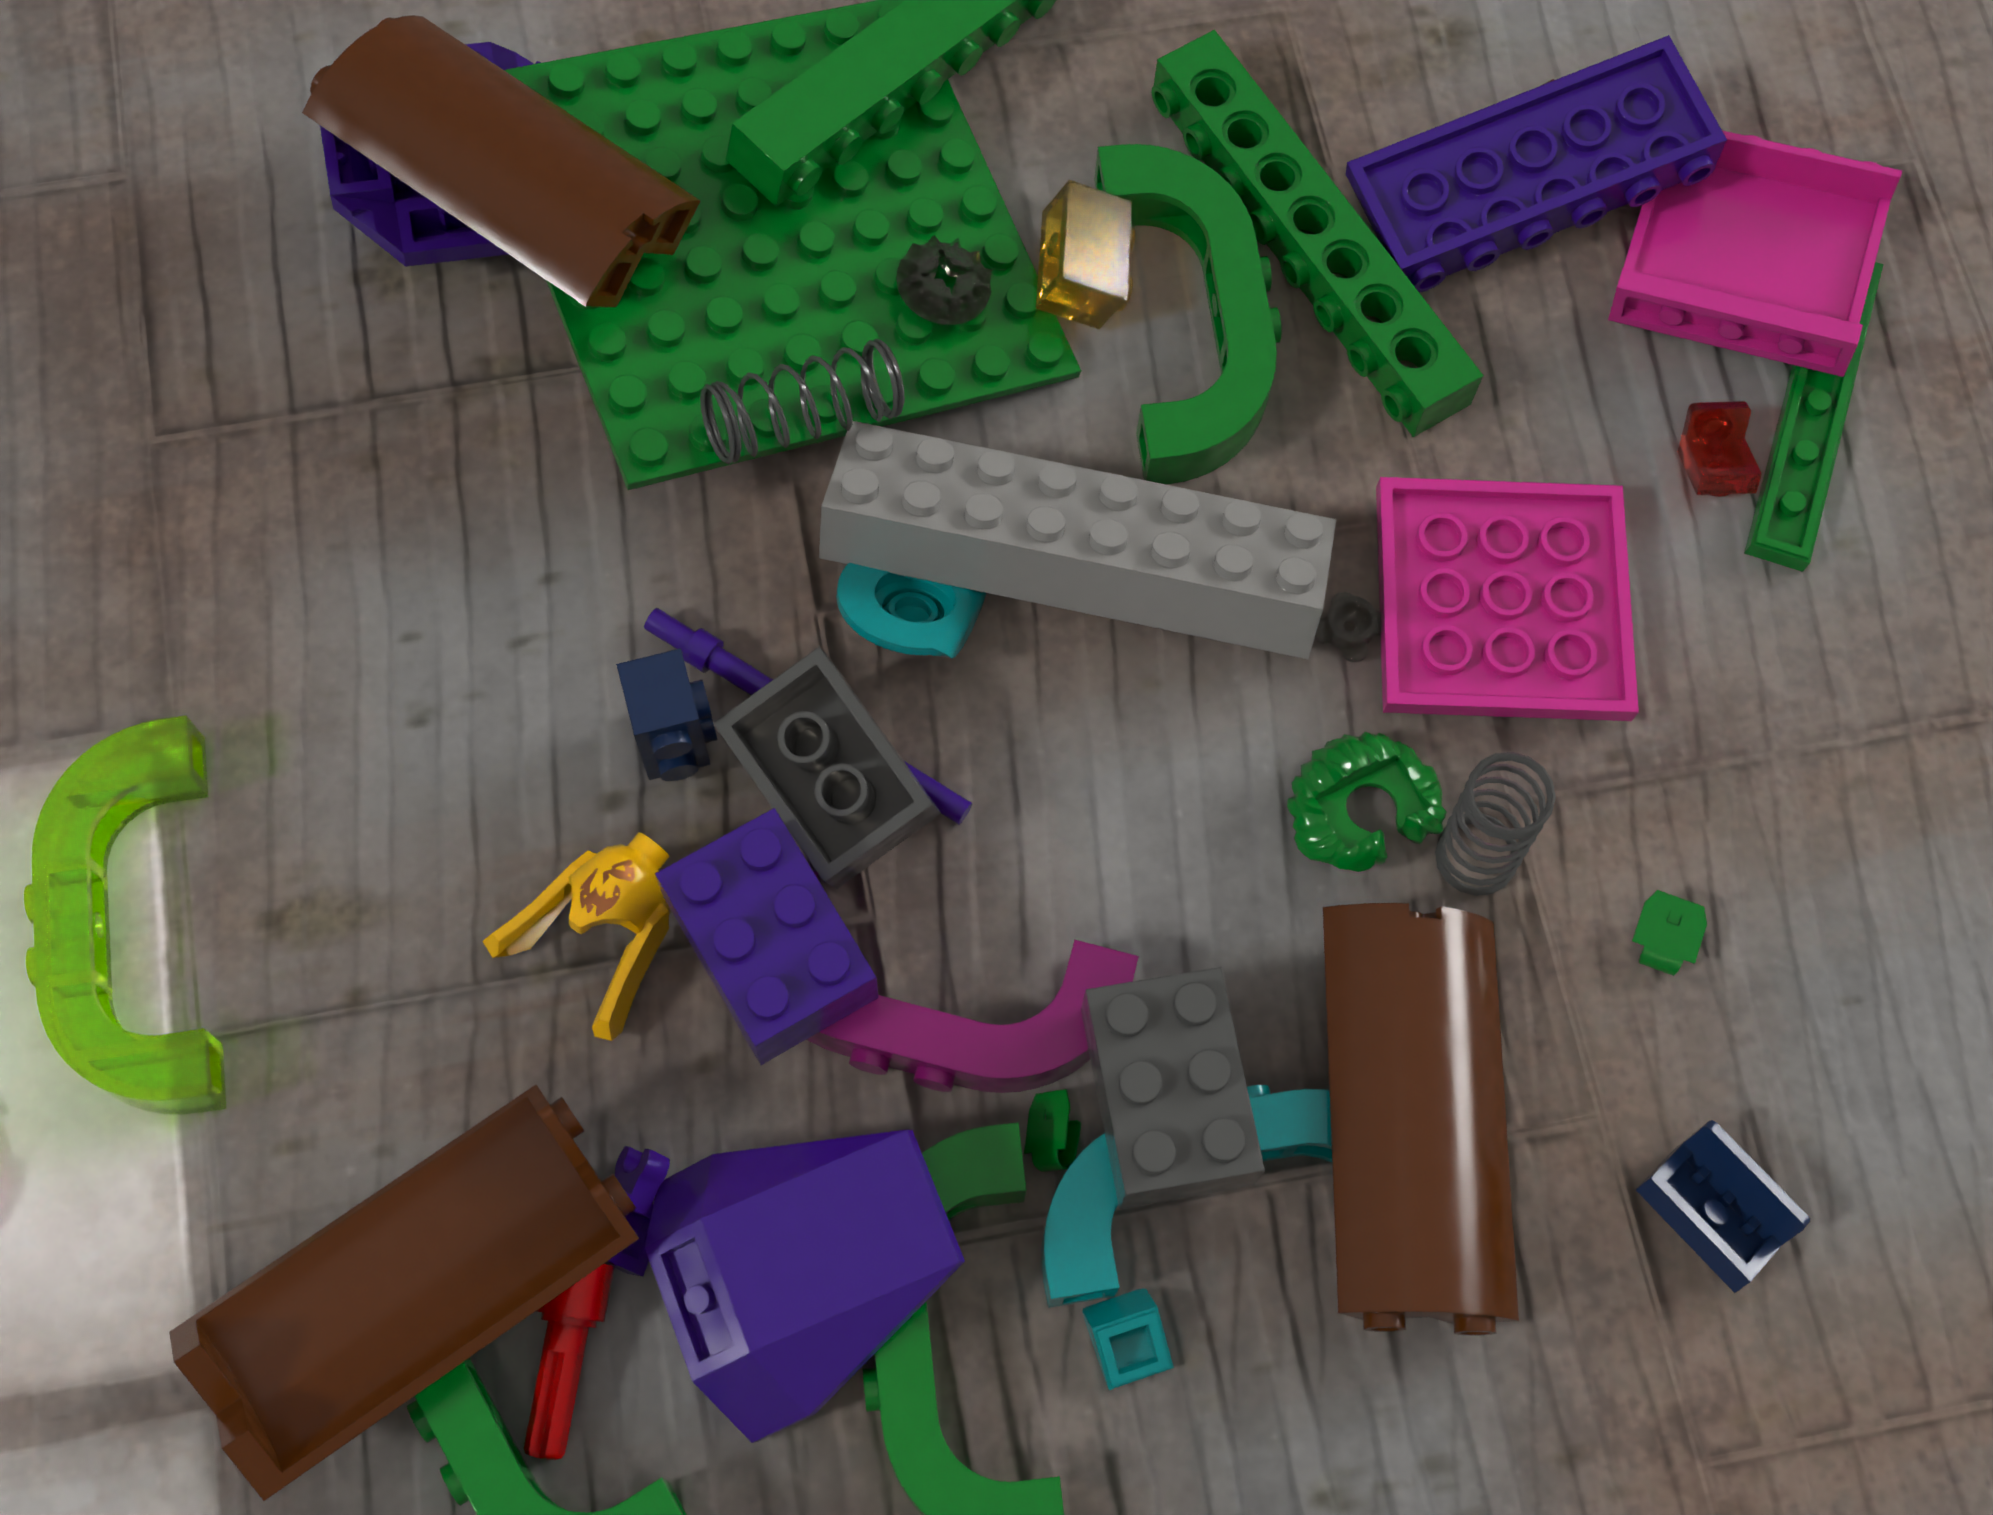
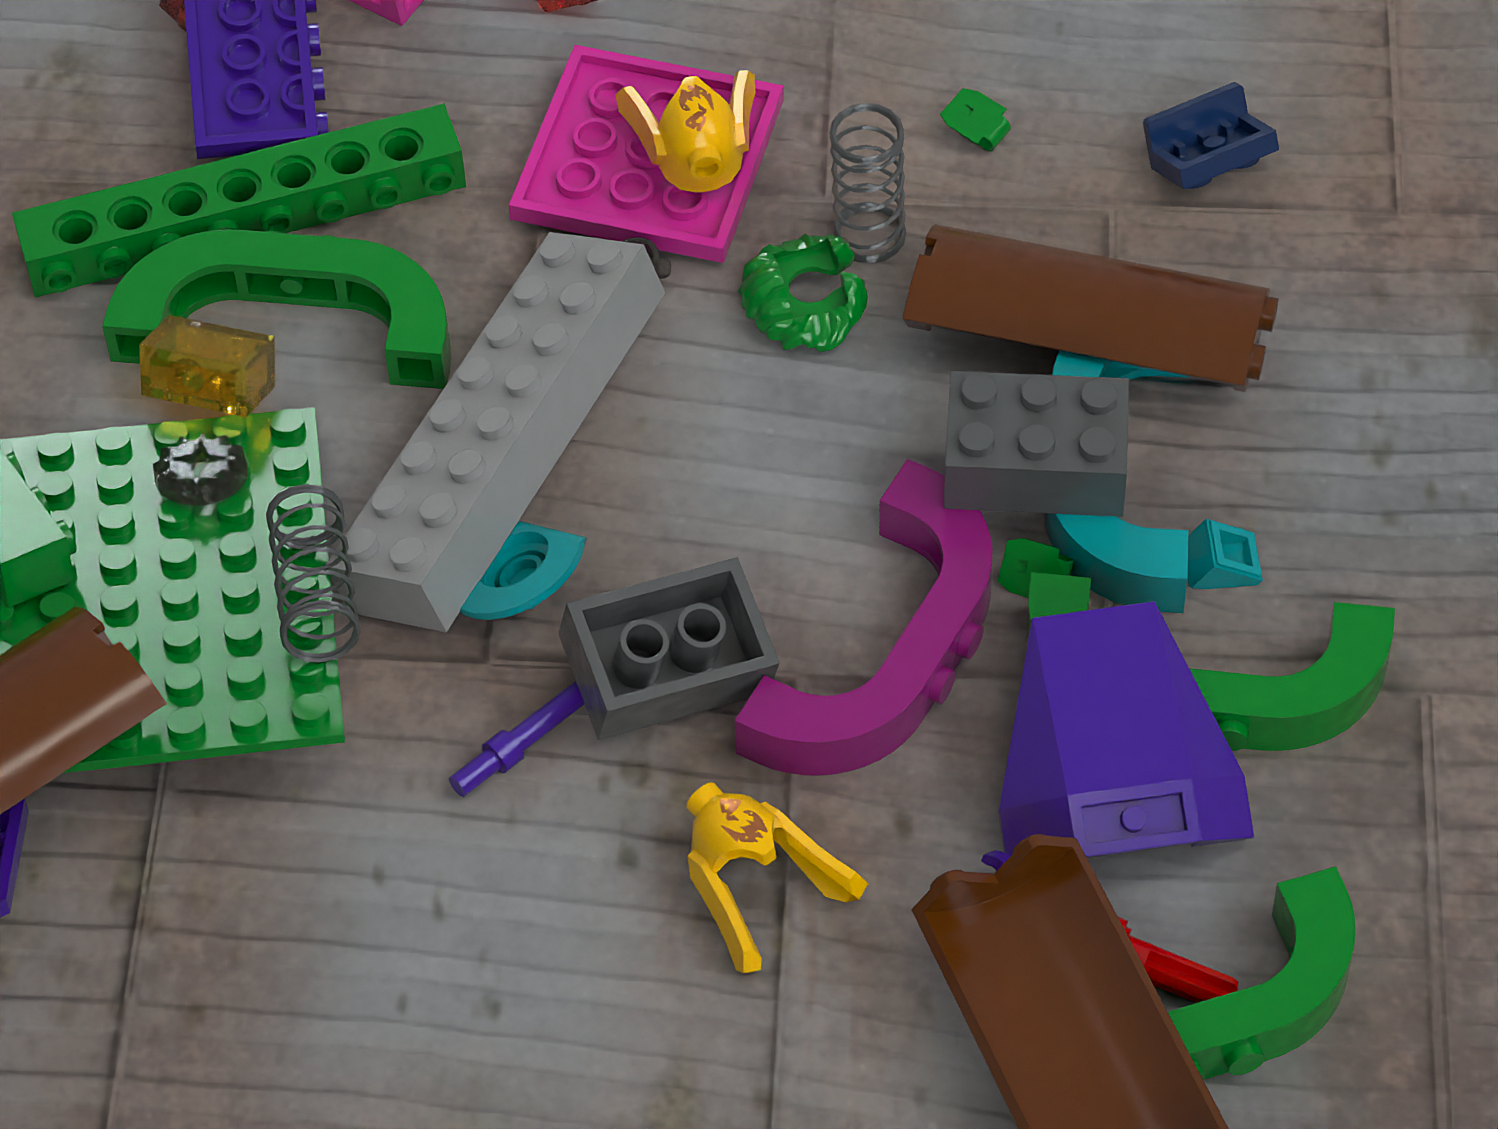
camera: 70 degrees left, 15 degrees down
dark blue brick [616,648,718,781] -> none
dark purple brick [655,808,879,1065] -> none
none -> yellow piece [615,70,755,192]

